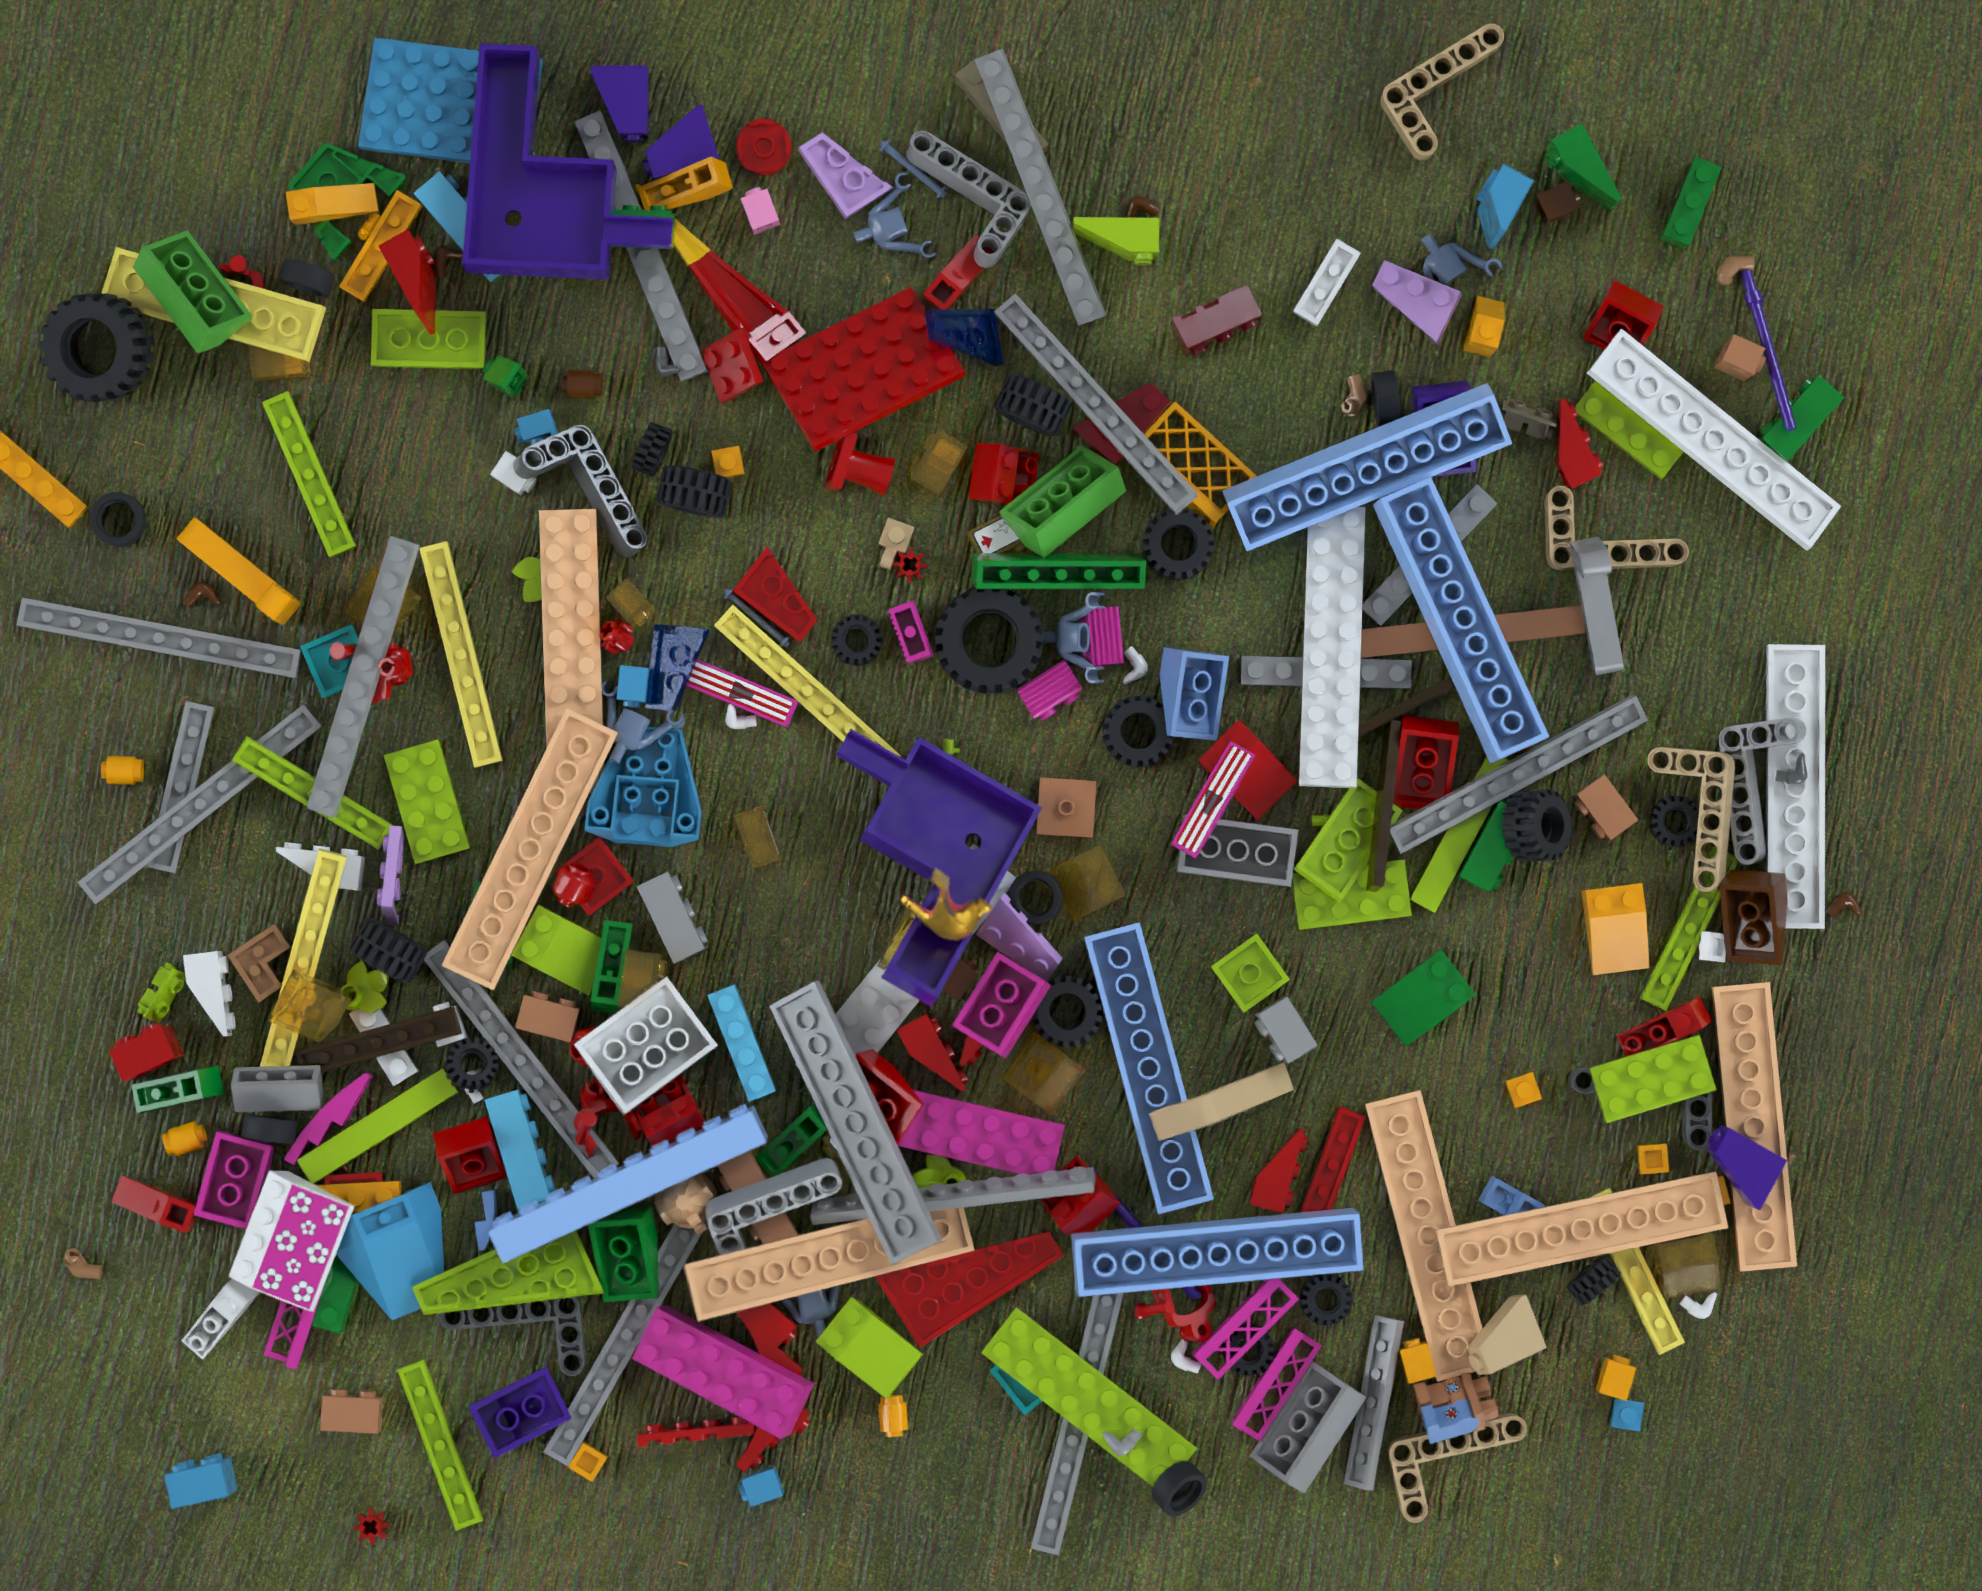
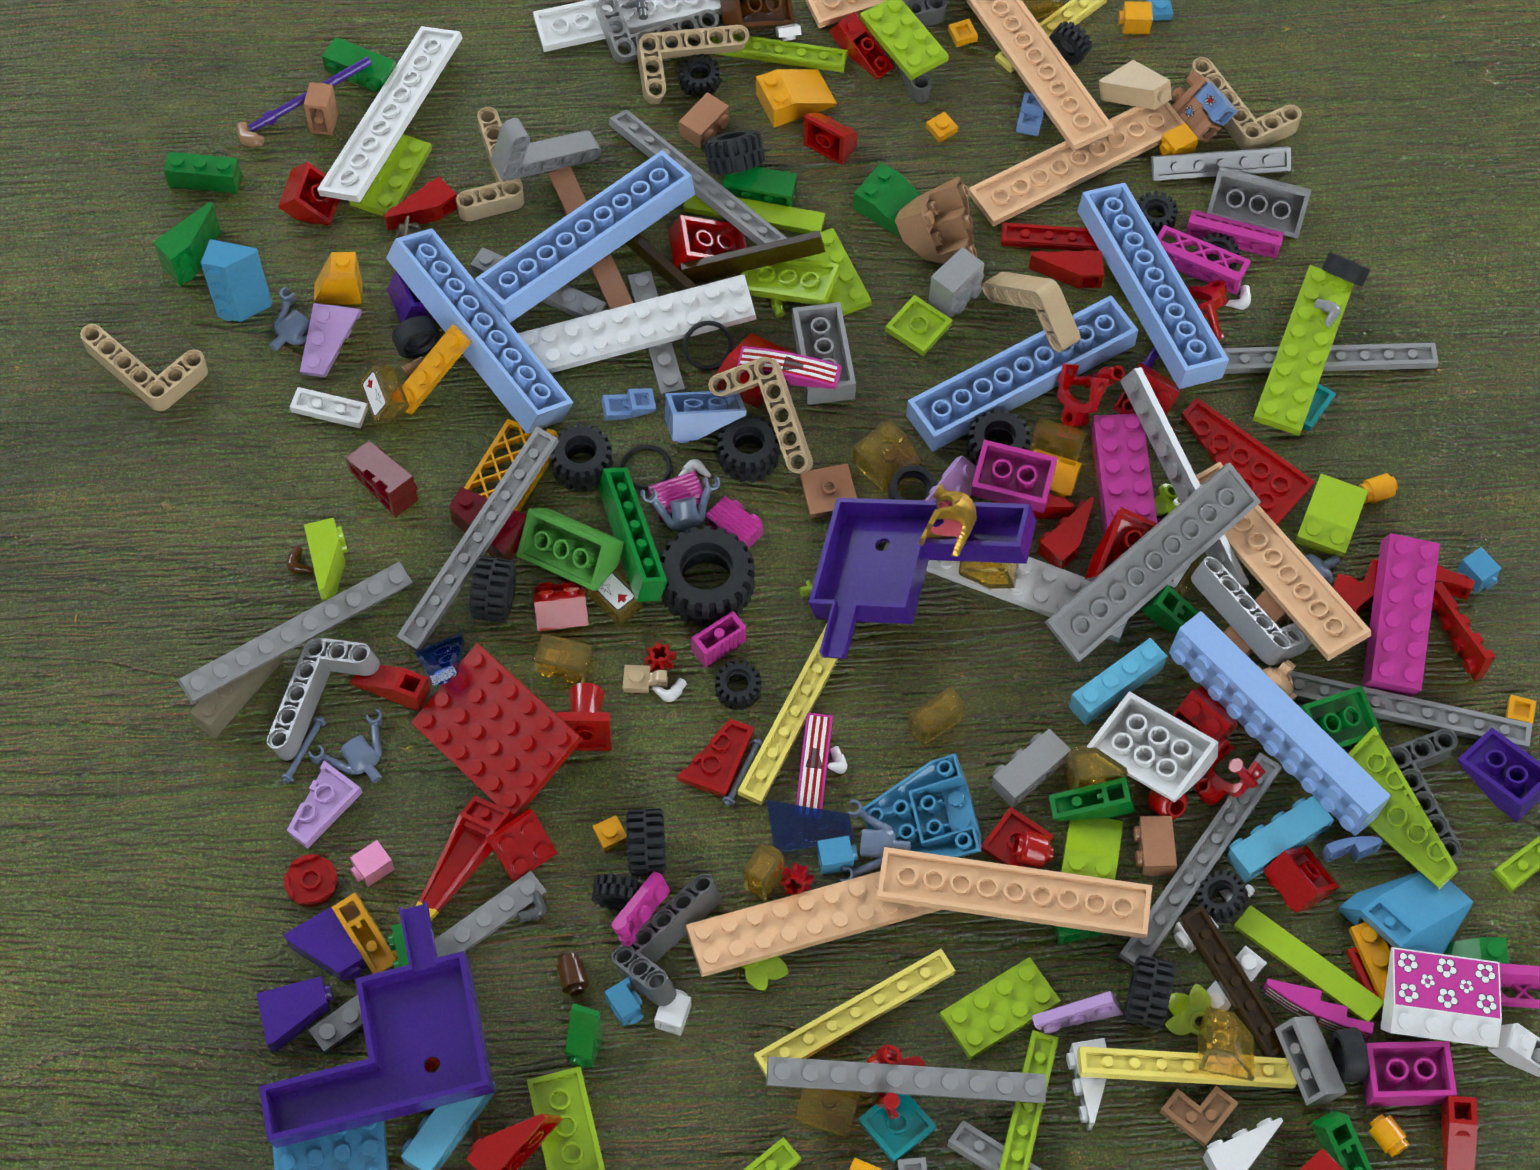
camera: 105 degrees left, 25 degrees down
none -> clear yellow brick [360,365,409,423]
none -> light orange plate [393,324,472,415]
none -> medium blue slope [601,388,656,421]
none -> dark pink plate [612,871,670,946]
none -> black tyre [620,444,672,490]
none -> white animal [652,678,687,702]
none -> black tyre [683,321,734,370]
none -> tan beam [708,357,813,474]
none -> red slope [803,112,858,166]
none -> medium nougat brick [895,177,977,264]
none -> light orange slope [1034,449,1082,497]
none -> red piece [1057,363,1109,428]
none -> red pin [1091,365,1125,387]

